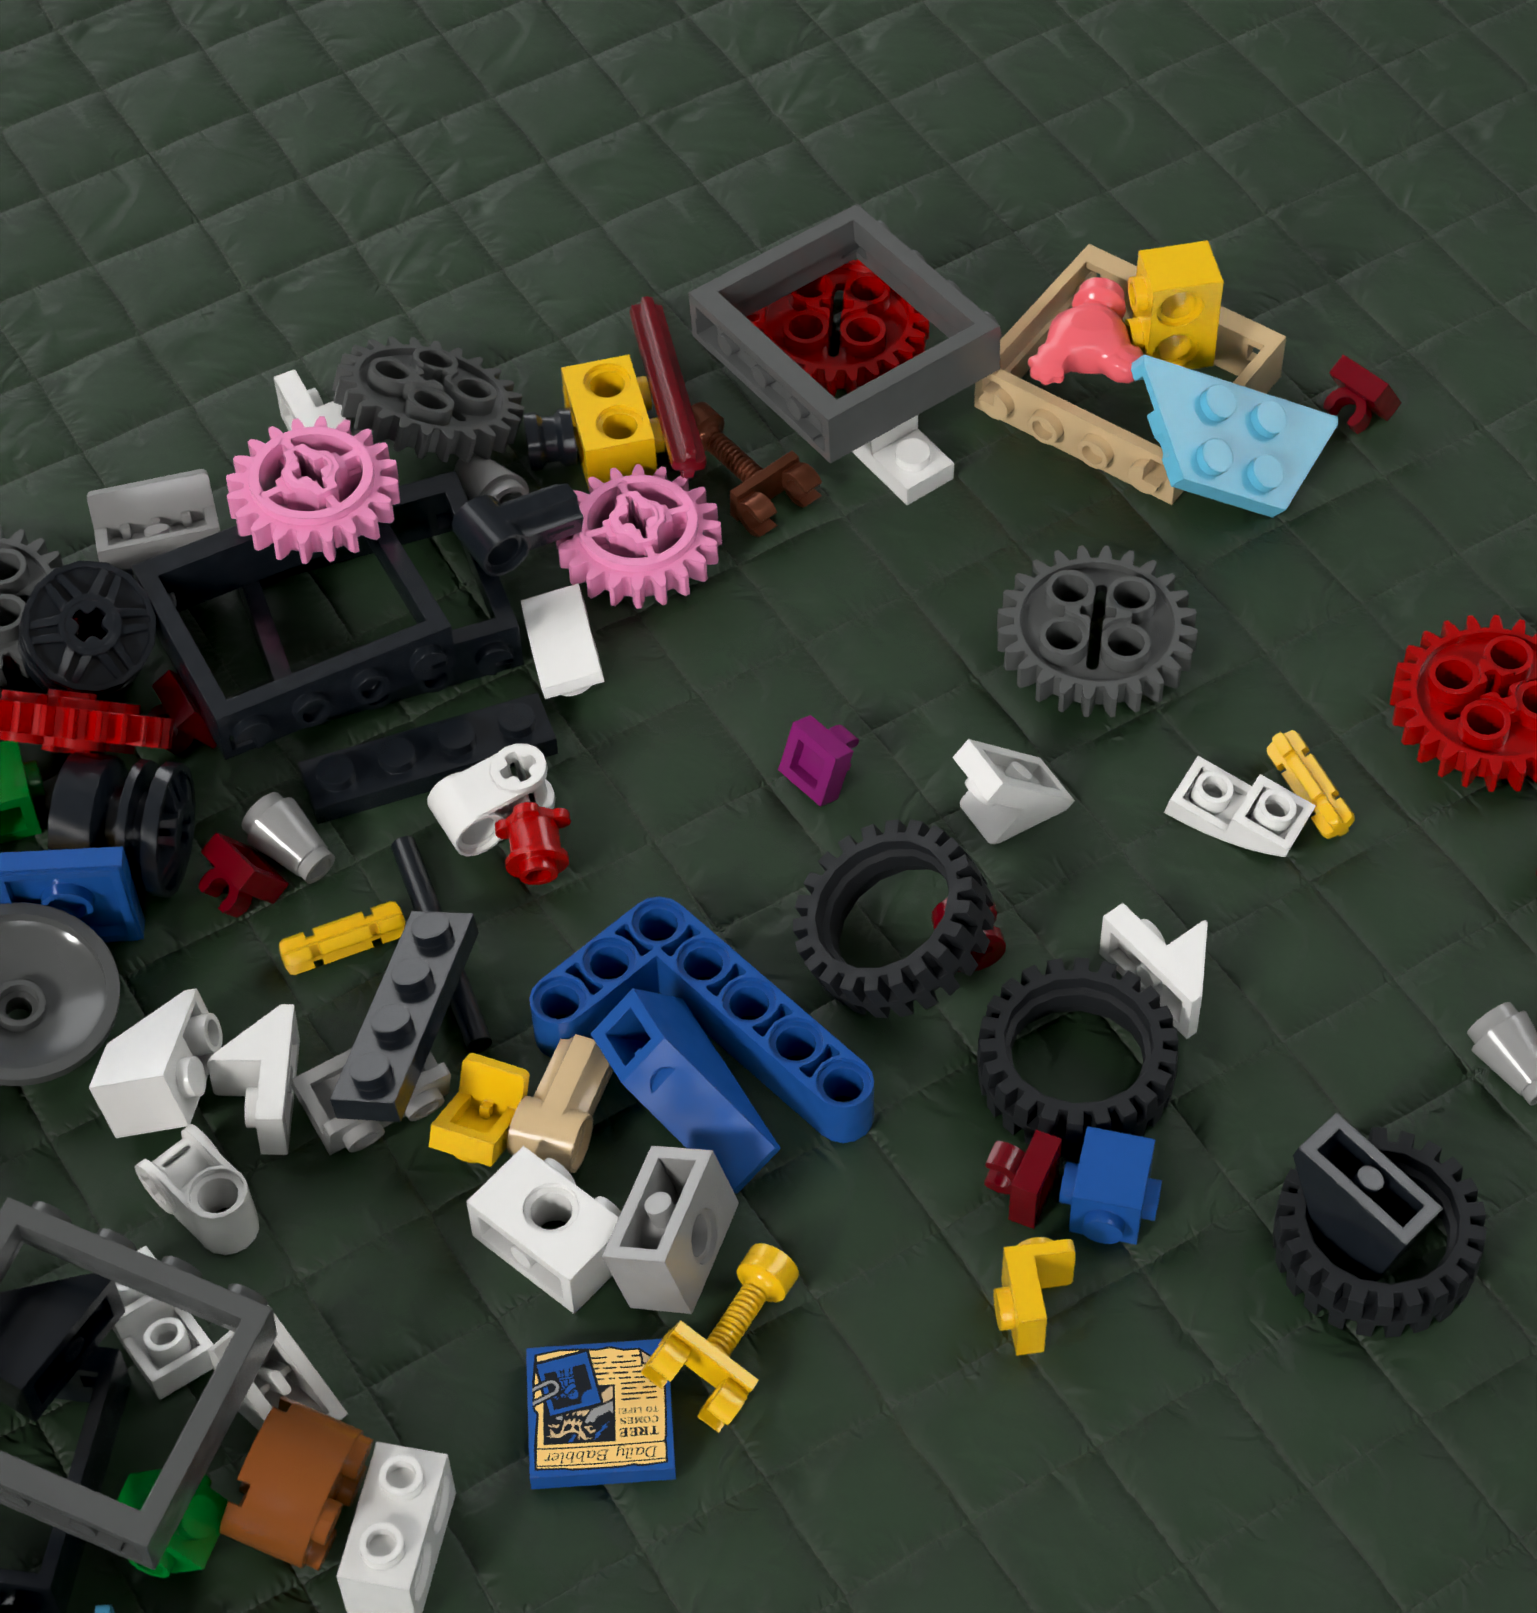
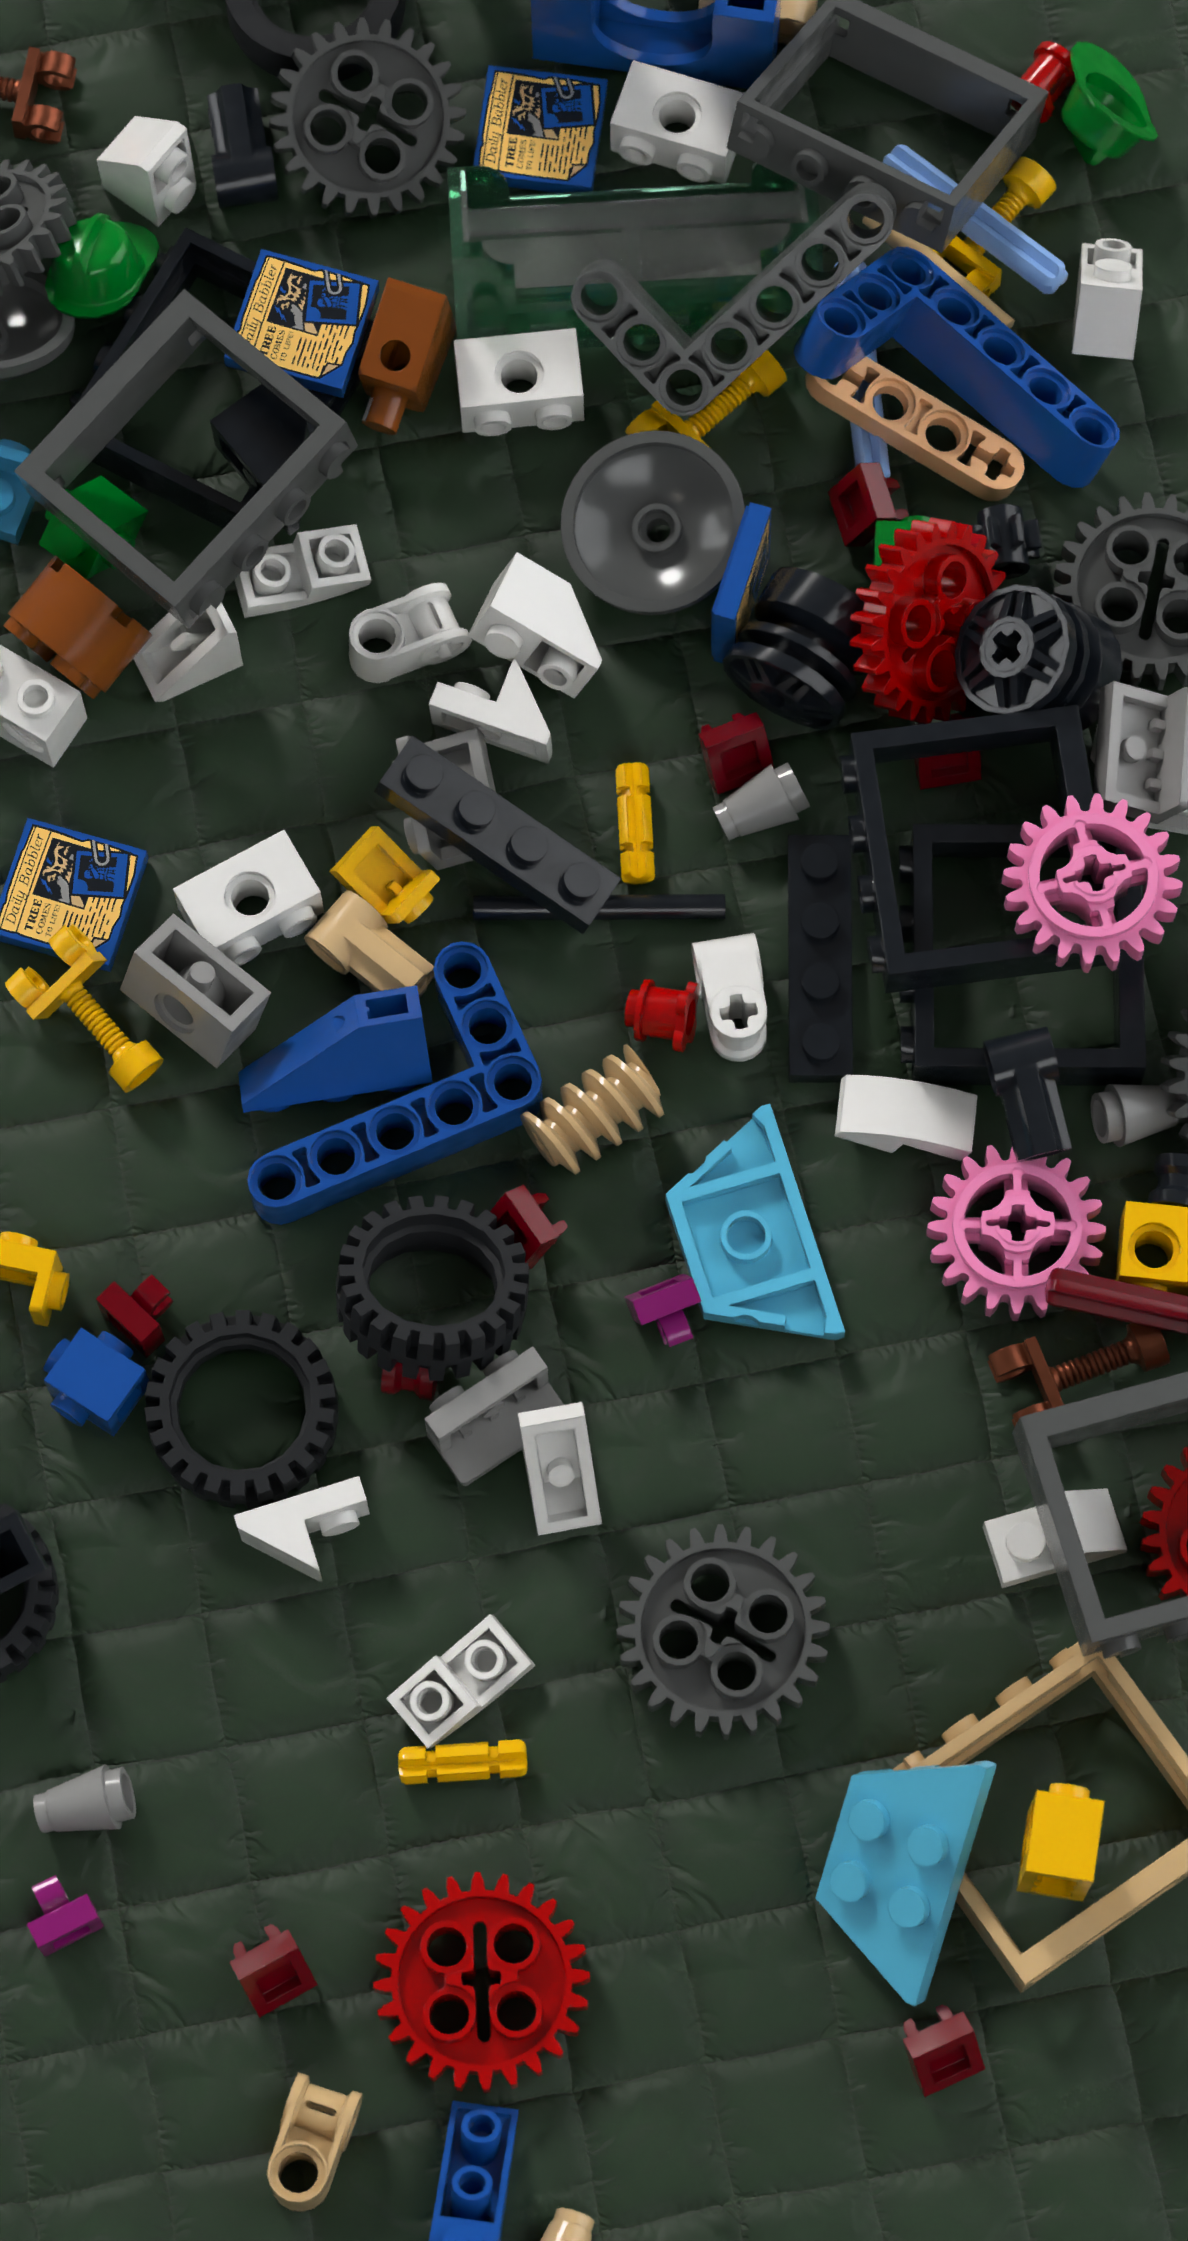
camera: 110 degrees right, 20 degrees up
coral animal [1028,277,1144,385] -> none
none -> light grey bracket [424,1346,564,1486]
none -> dark red tile [490,1185,568,1270]
none -> tan piece [520,1044,665,1175]
none -> medium azure wing [665,1103,845,1340]

